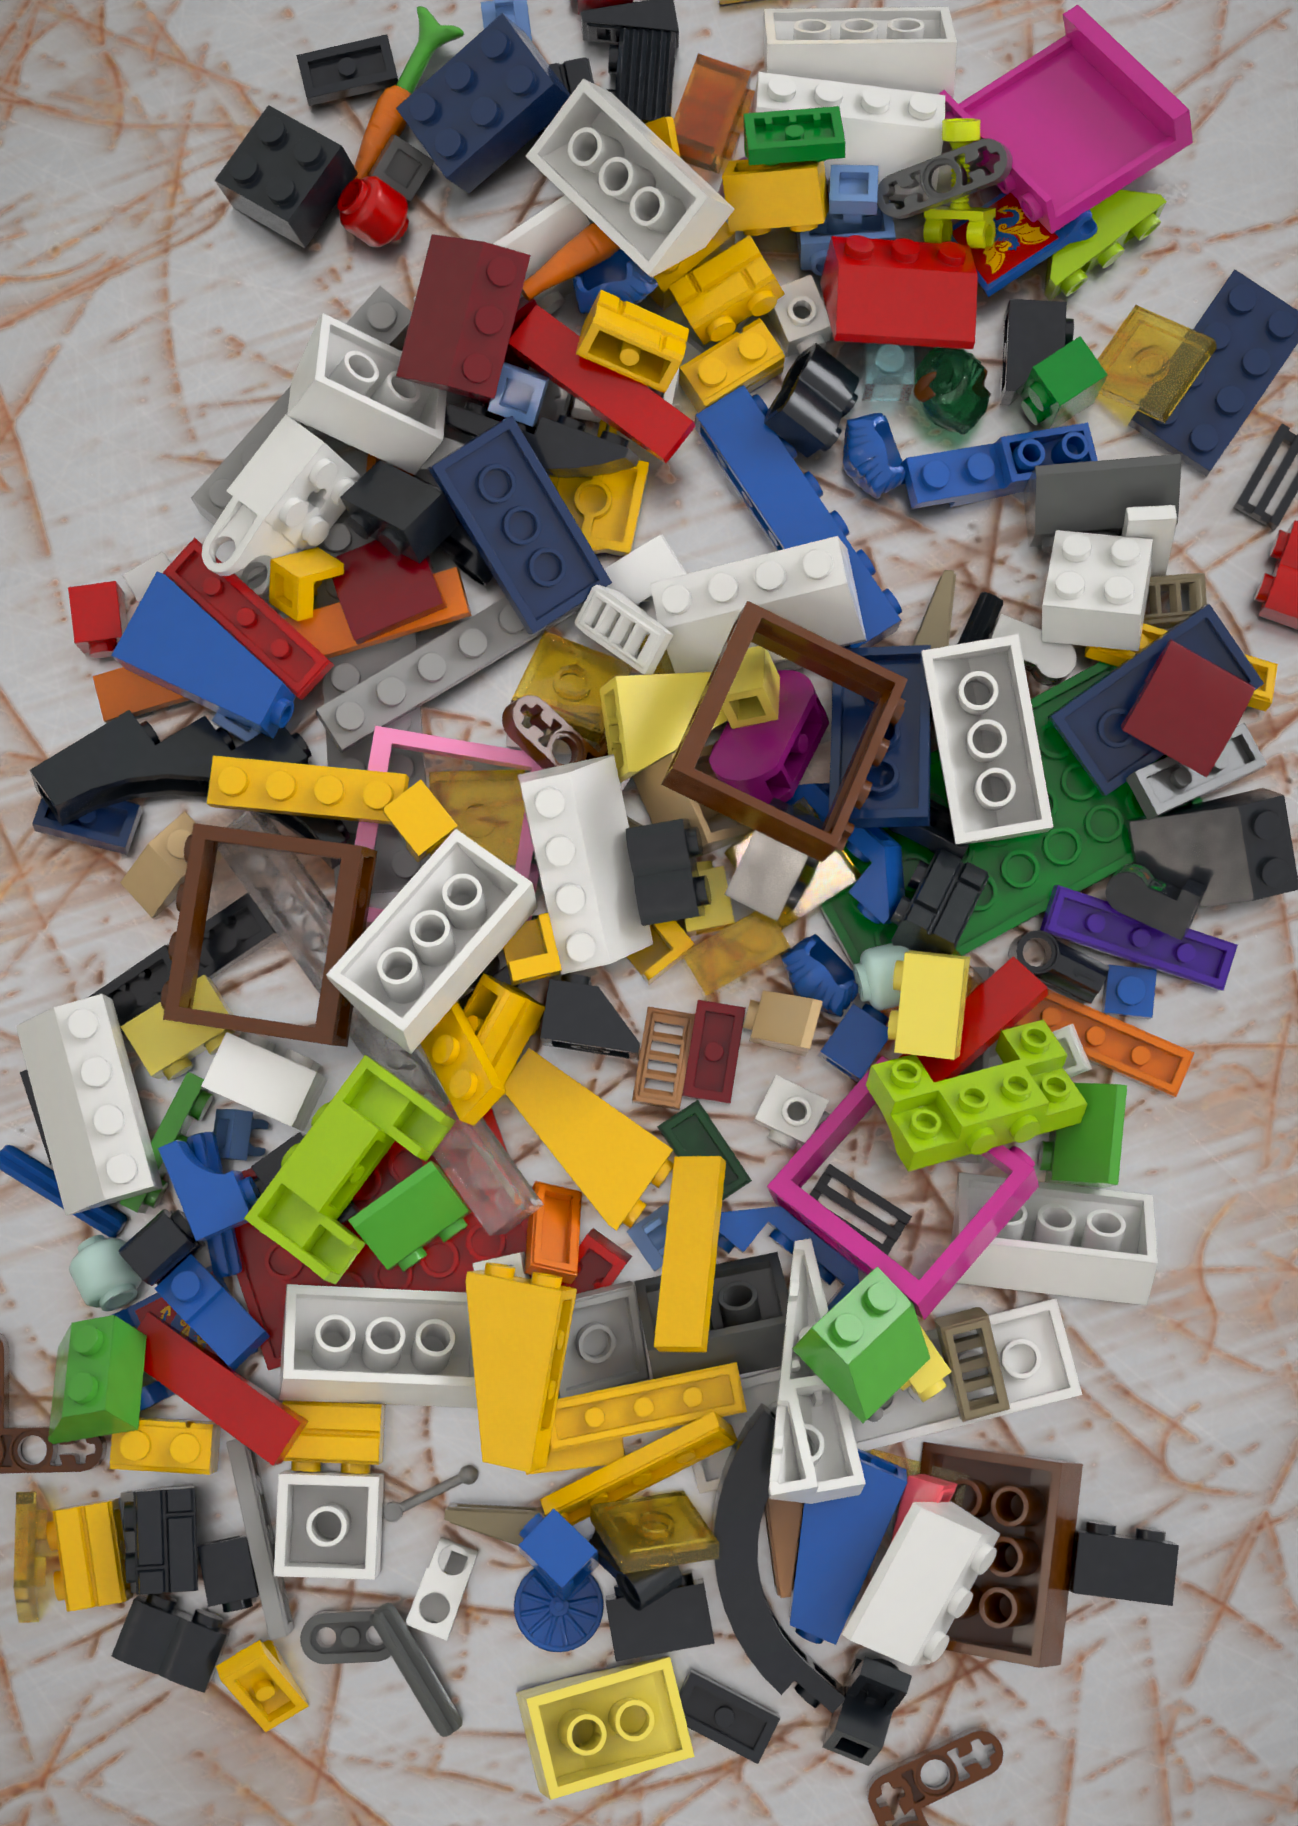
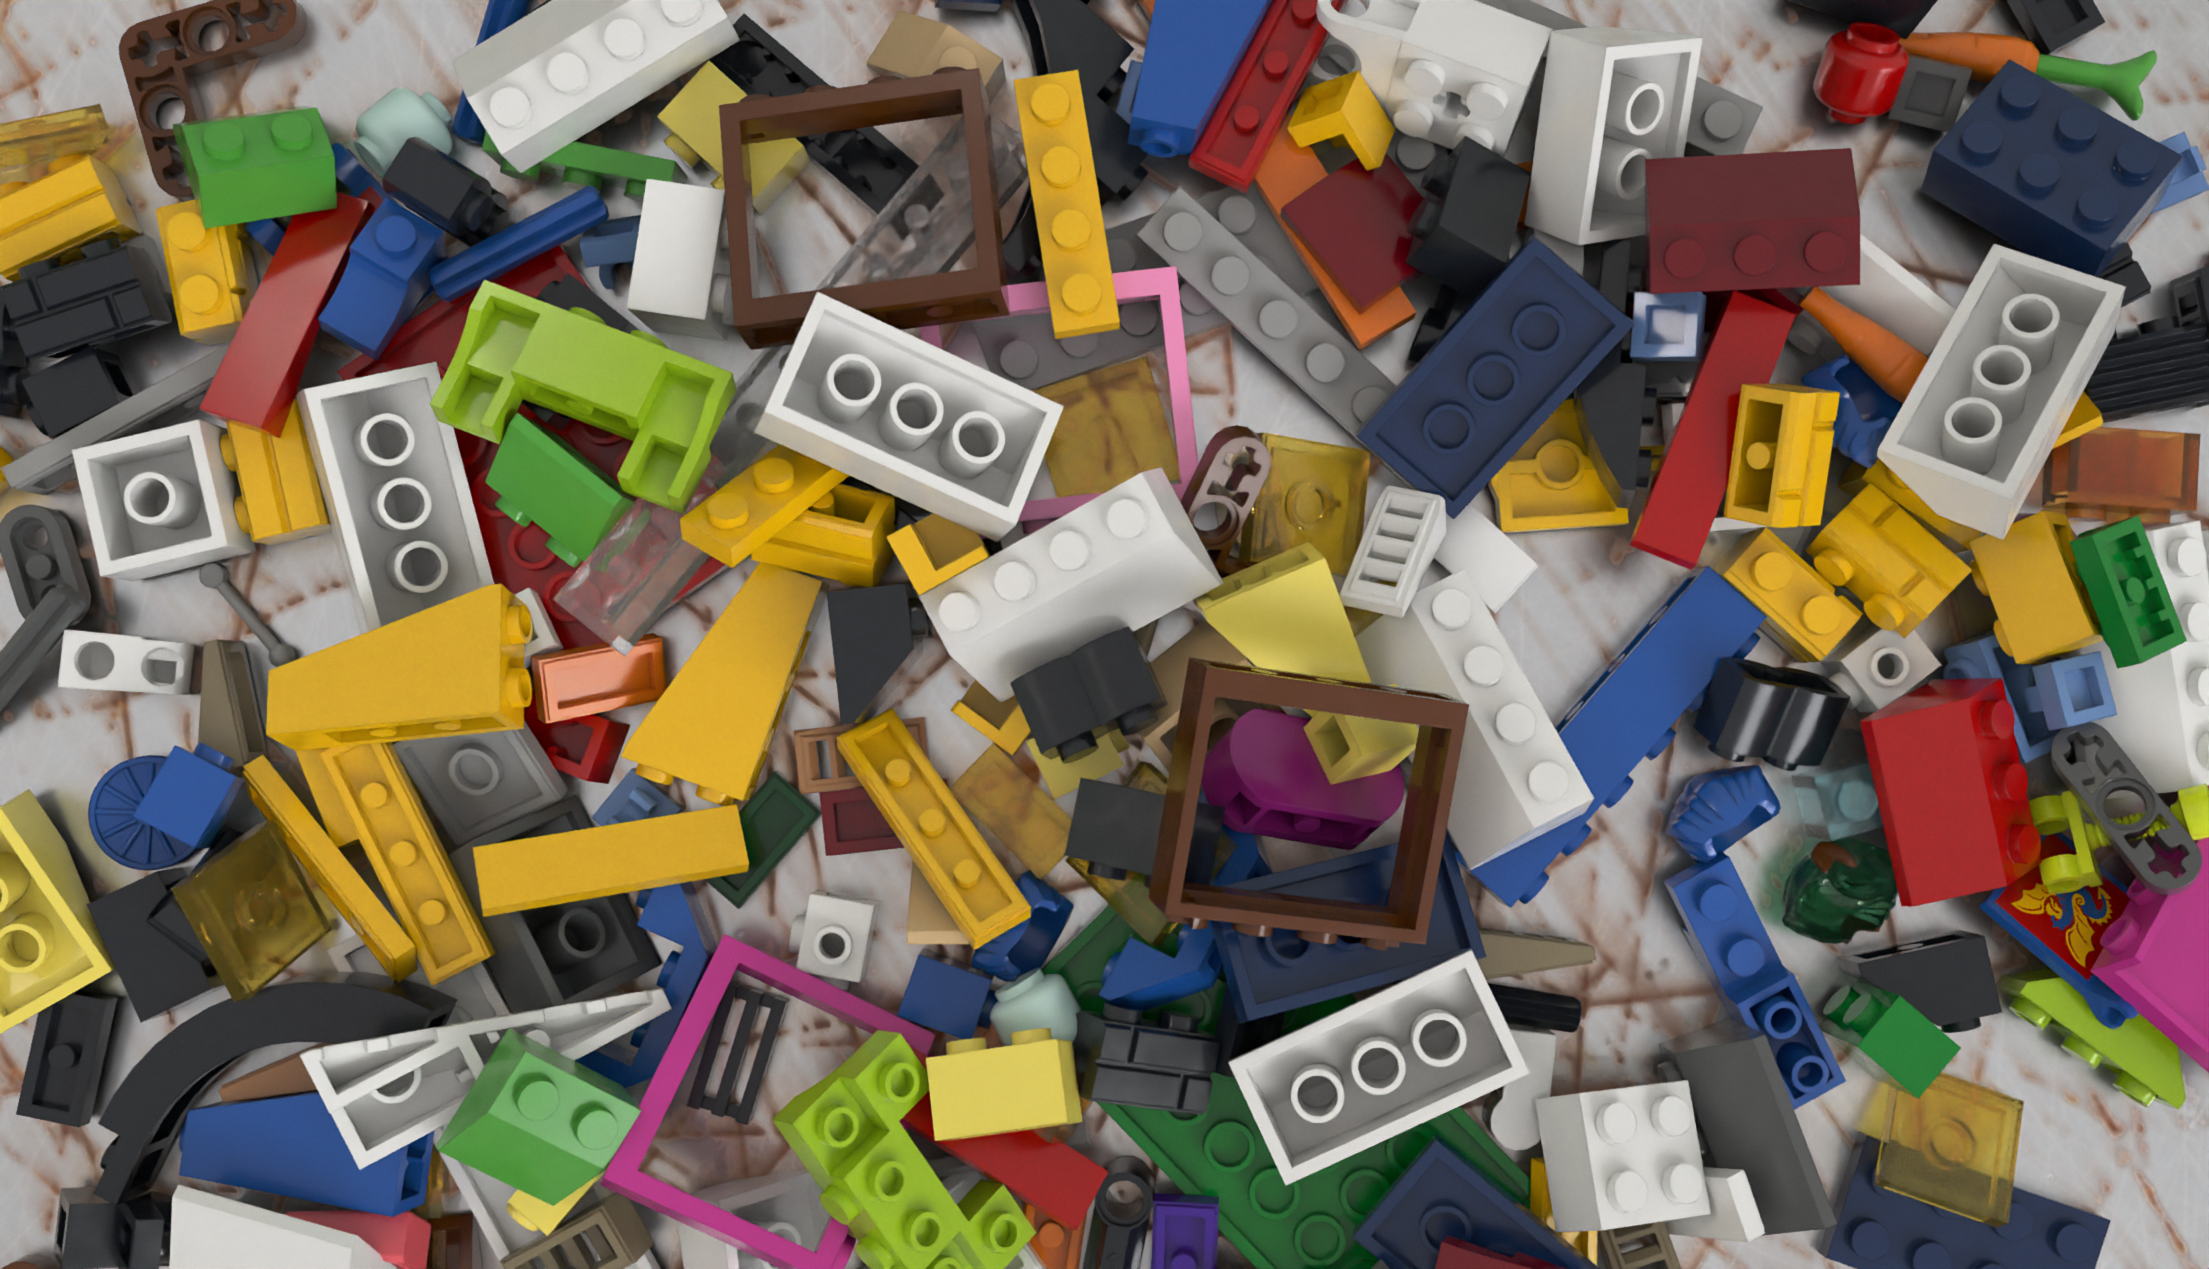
camera: 75 degrees right, 5 degrees up
blue arch [158,1140,260,1241] -> none
yellow panel [384,779,458,862] -> none
none -> yellow tile [836,708,1031,950]

